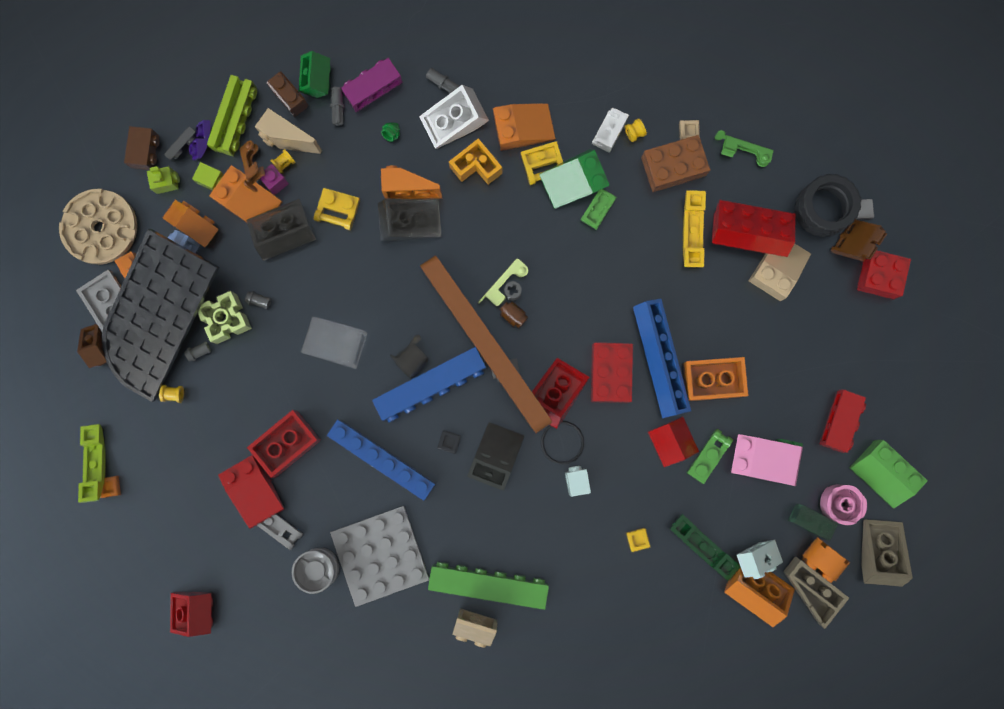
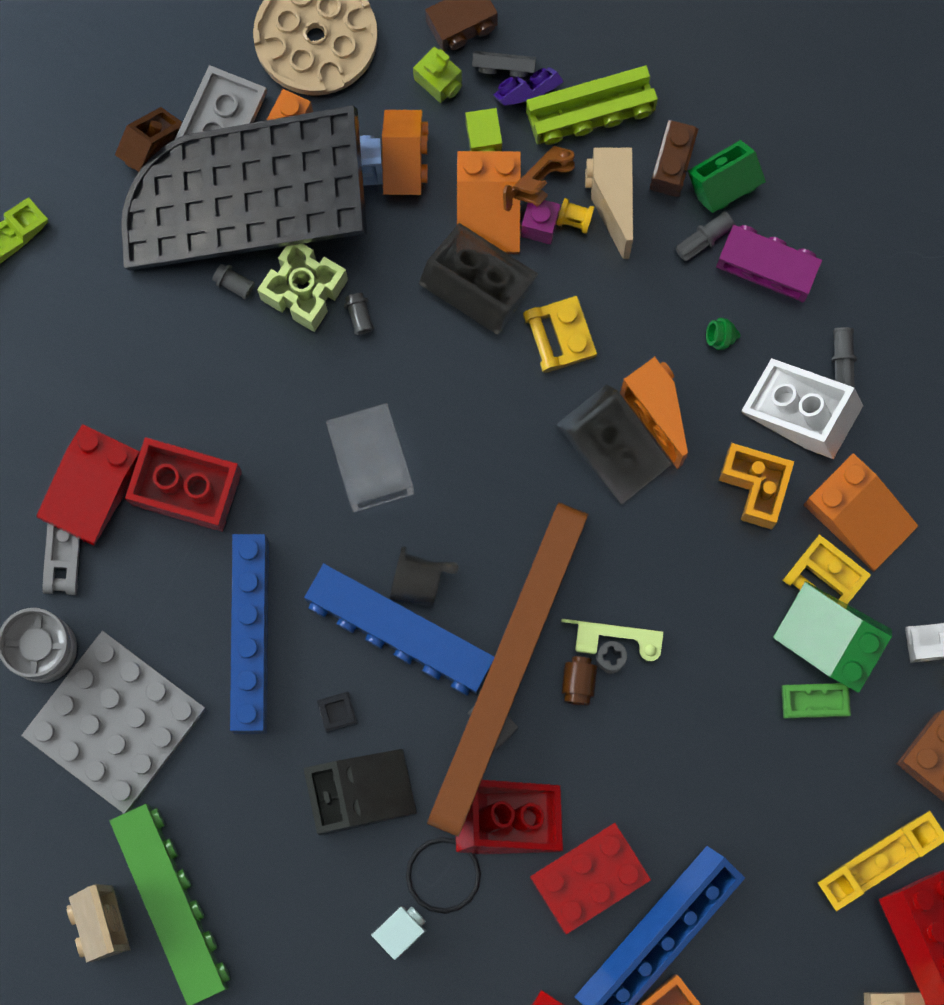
camera: 55 degrees right, 5 degrees down
yellow bush [159,385,184,403] -> none

